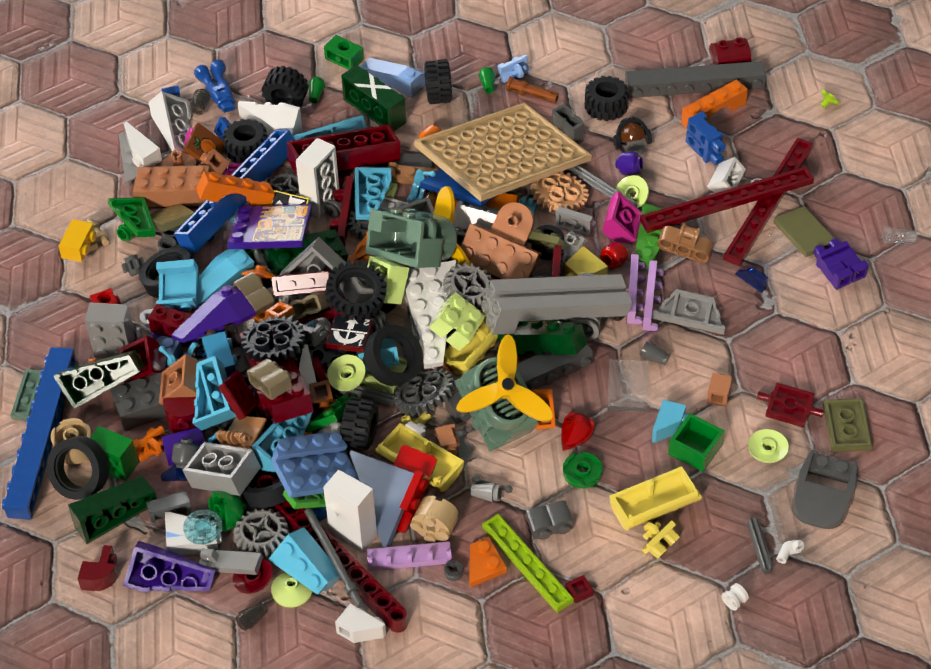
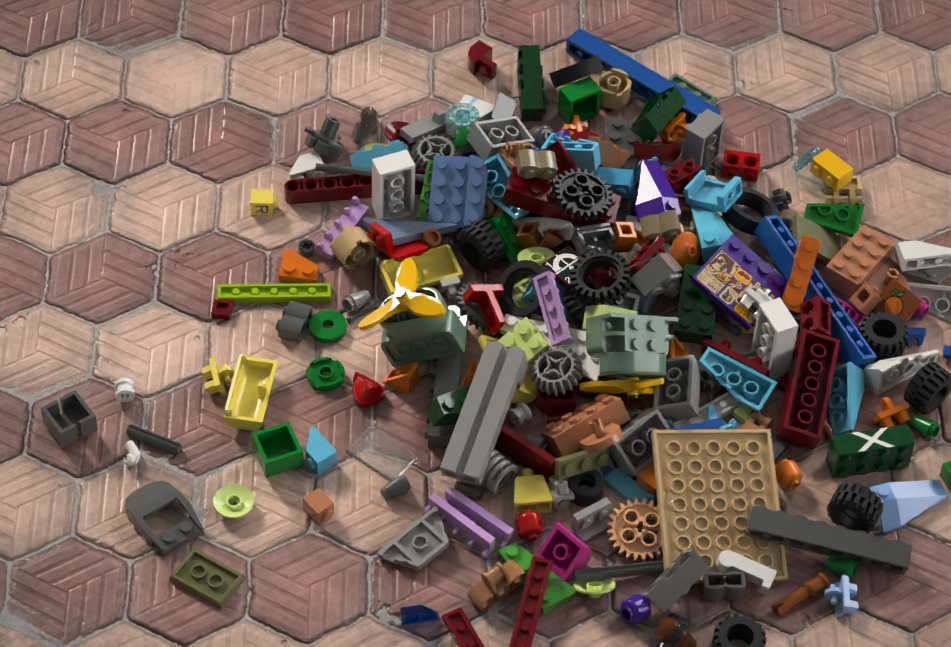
camera: 120 degrees right, 0 degrees up
dark purple wedge [123,541,216,592] -> none
dark red plate [757,383,824,428] -> none
none -> dark grey piece [41,390,98,448]
none -> light yellow brick [250,189,278,216]
none -> dark grey piece [304,116,344,158]
none -> green tile [309,310,347,343]
none -> clear smoke brick [350,118,374,146]
none -> dark orange tile [421,228,442,248]
none -> red bracket [462,284,506,333]
none -> lavender hinge [533,270,574,348]
none -> light grey wedge [643,549,710,613]
none -> white leg [716,550,777,595]
none -> white hips [739,287,773,319]
none -> dark grey brick [745,505,912,575]
none -> clear light blue wheel [792,145,821,171]
none -> dark red brick [800,296,831,336]
none -> orange hips [871,397,910,428]

